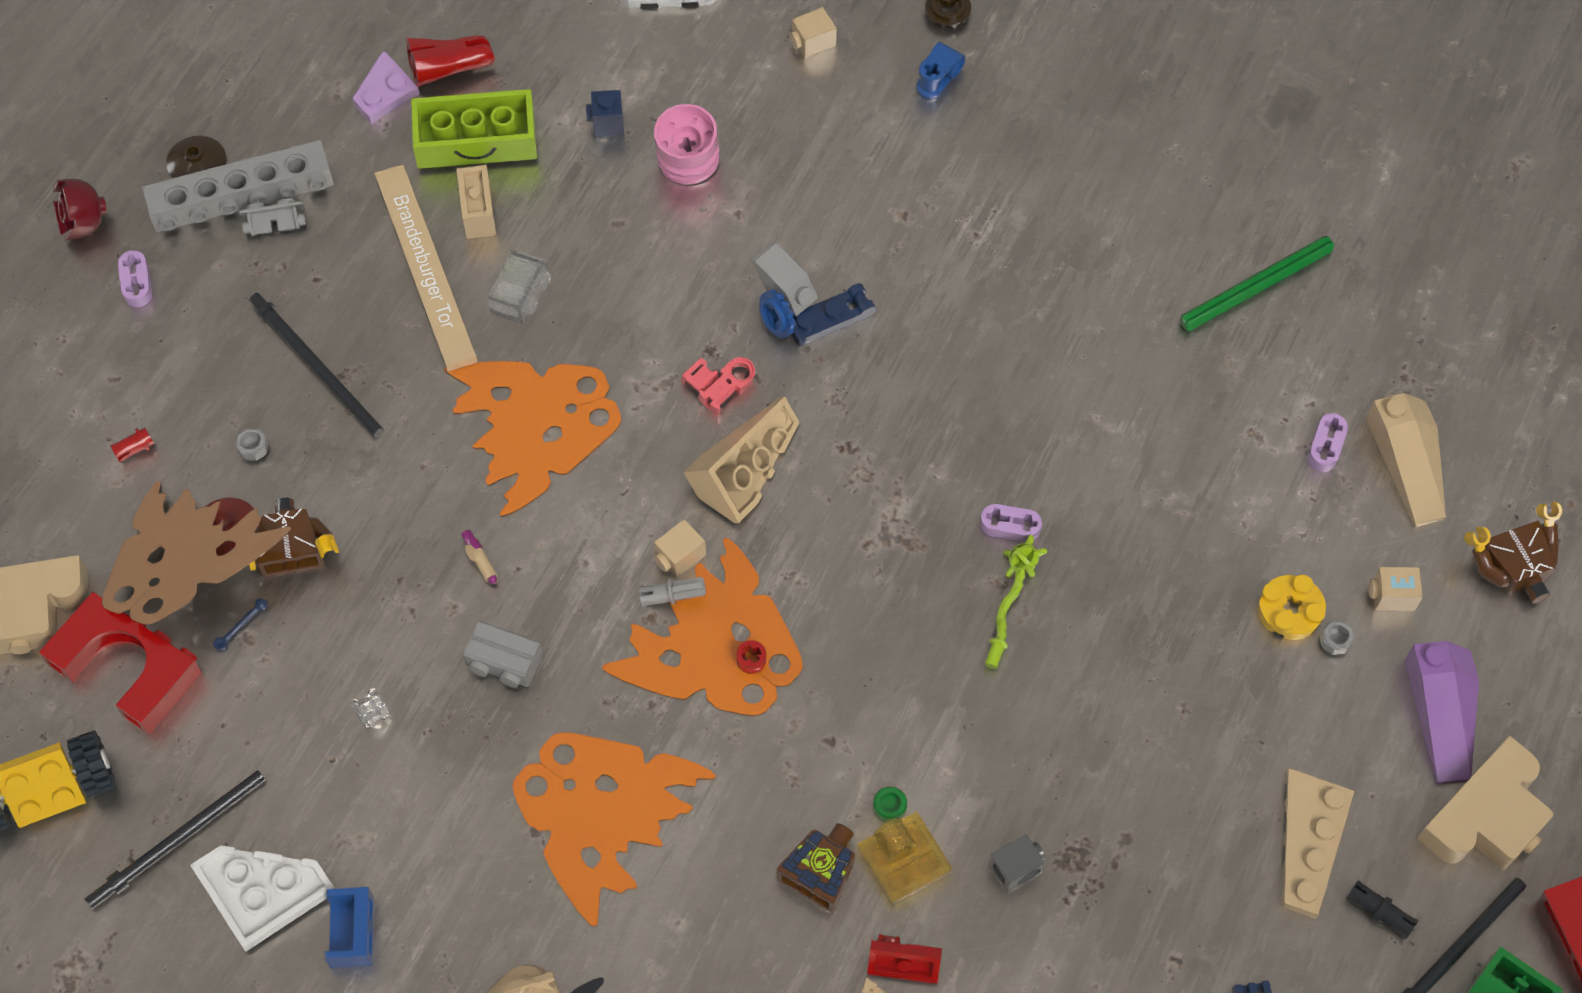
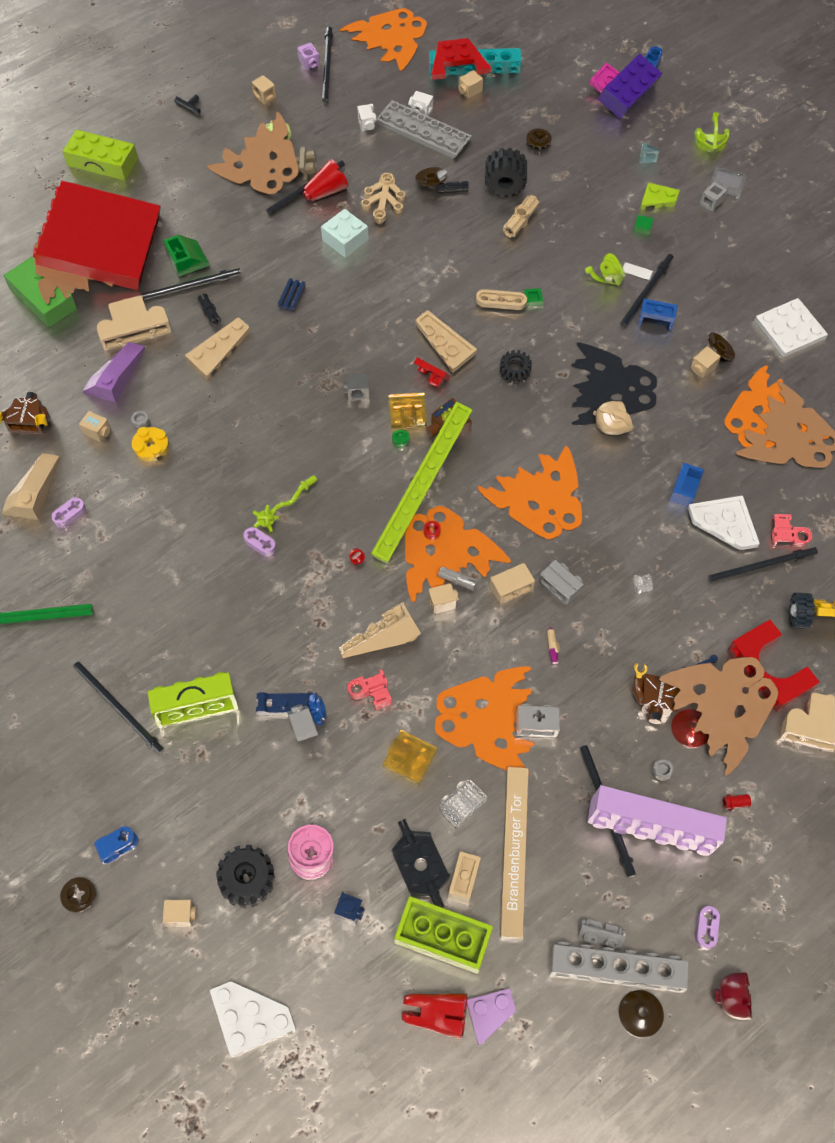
camera: 155 degrees left, 0 degrees up
none -> black bar [73,662,165,755]
none -> lime brick [147,672,238,728]
none -> black wheel [216,845,274,908]
none -> red hinge [349,548,365,564]
none -> lime plate [371,401,472,564]
none -> clear yellow plate [382,730,438,786]
none -> black plate [392,819,450,908]
none -> tan panel [489,563,535,604]
none -> light grey brick [516,704,560,738]
none -> lavender brick [587,785,727,855]
none -> coral piece [771,514,812,546]

